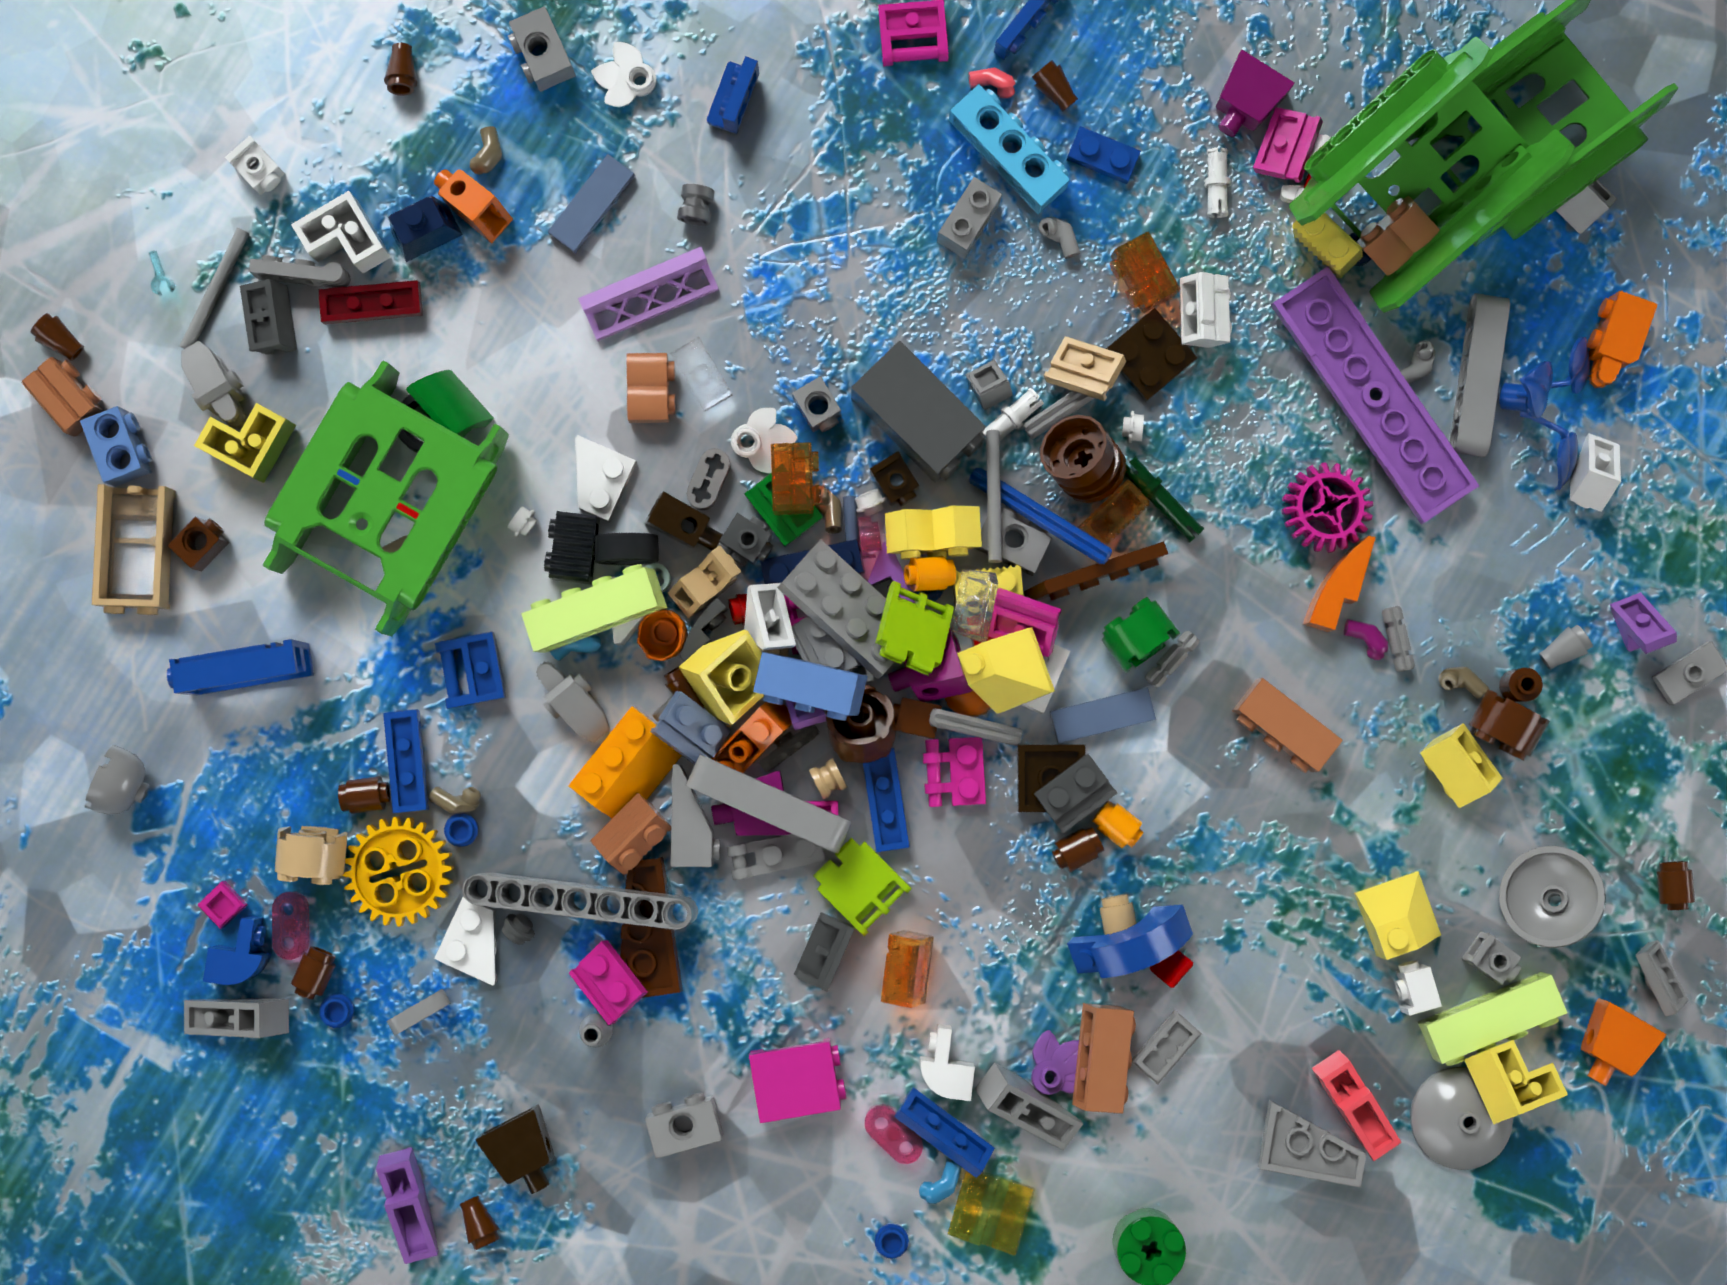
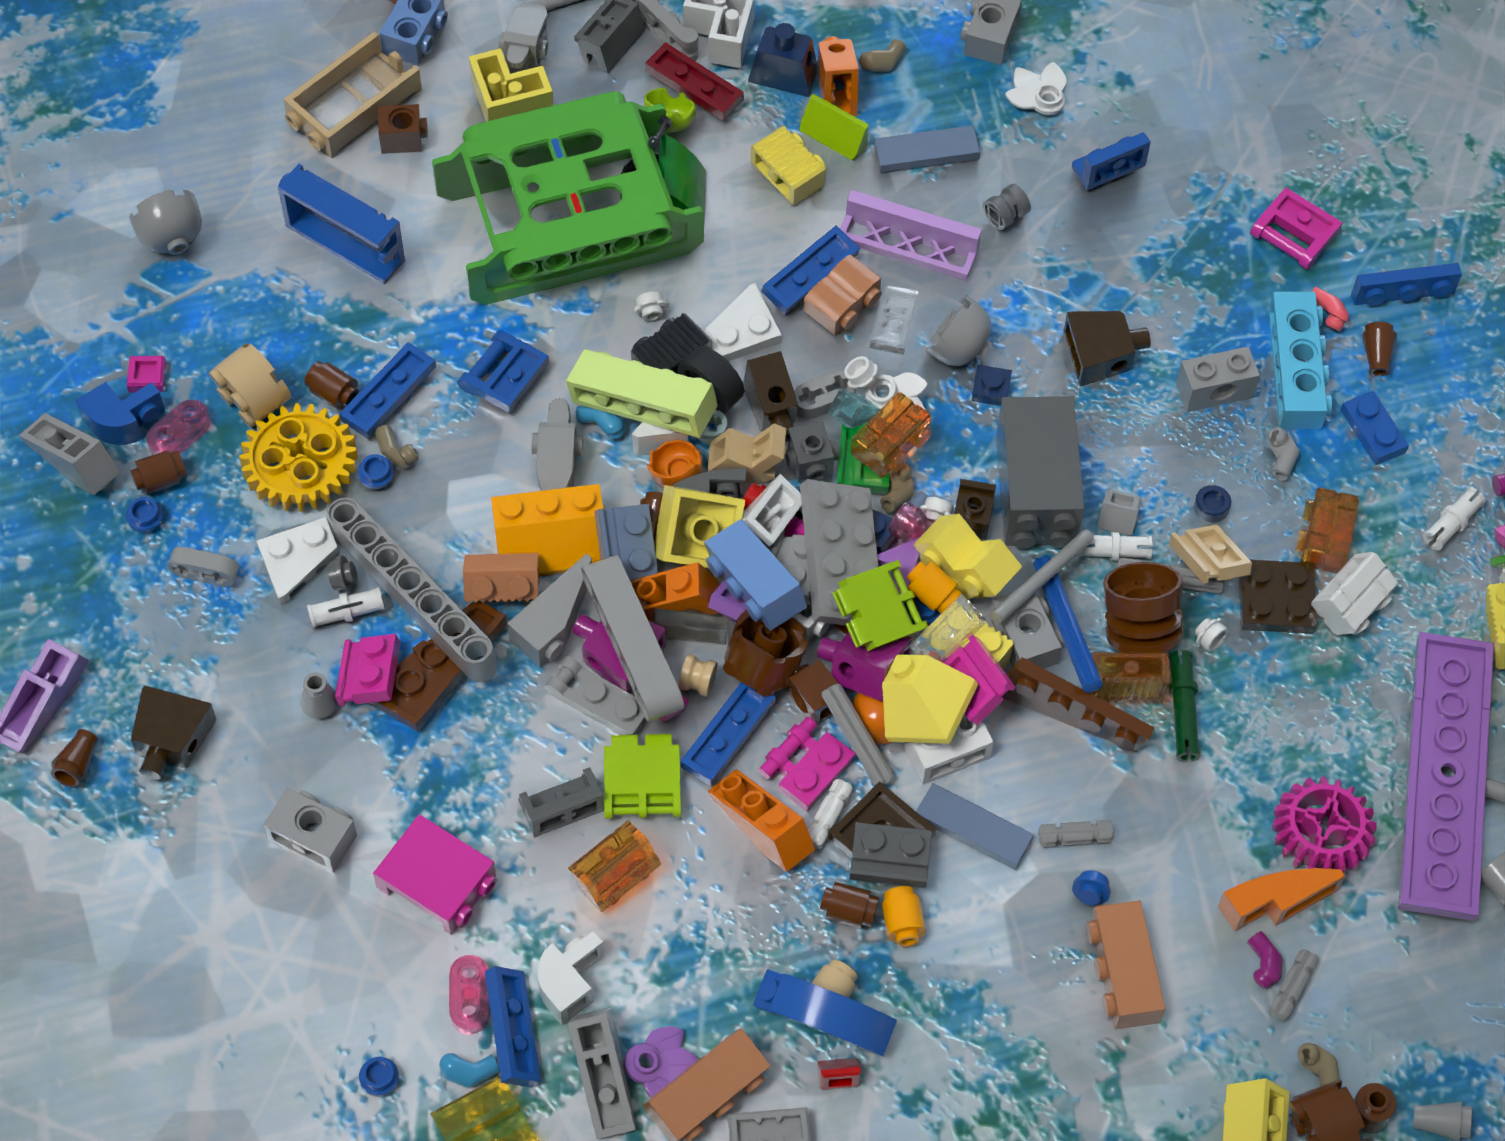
camera: 45 degrees right, 25 degrees down
light grey brick [792,376,841,432] -> none
green brick [1101,597,1180,673] -> none
none -> white pin [307,587,385,628]
none -> lime hair [644,88,696,133]
none -> black hinge [648,115,673,150]
none -> orange slope [708,769,816,872]
none -> light yellow brick [751,126,826,206]
none -> blue plate [761,225,860,315]
none -> lime slope [799,94,869,161]
none -> white axle [808,779,852,849]
none -> clear light blue slope [828,390,883,428]
none -> white plate [844,356,878,389]
none -> light grey cylinder [926,295,992,366]
none -> dark blue plate [971,364,1012,406]
none -> dark brown torso [1063,311,1151,386]
none -> blue plate [1072,870,1111,906]
none -> dark blue tile [1194,485,1232,523]

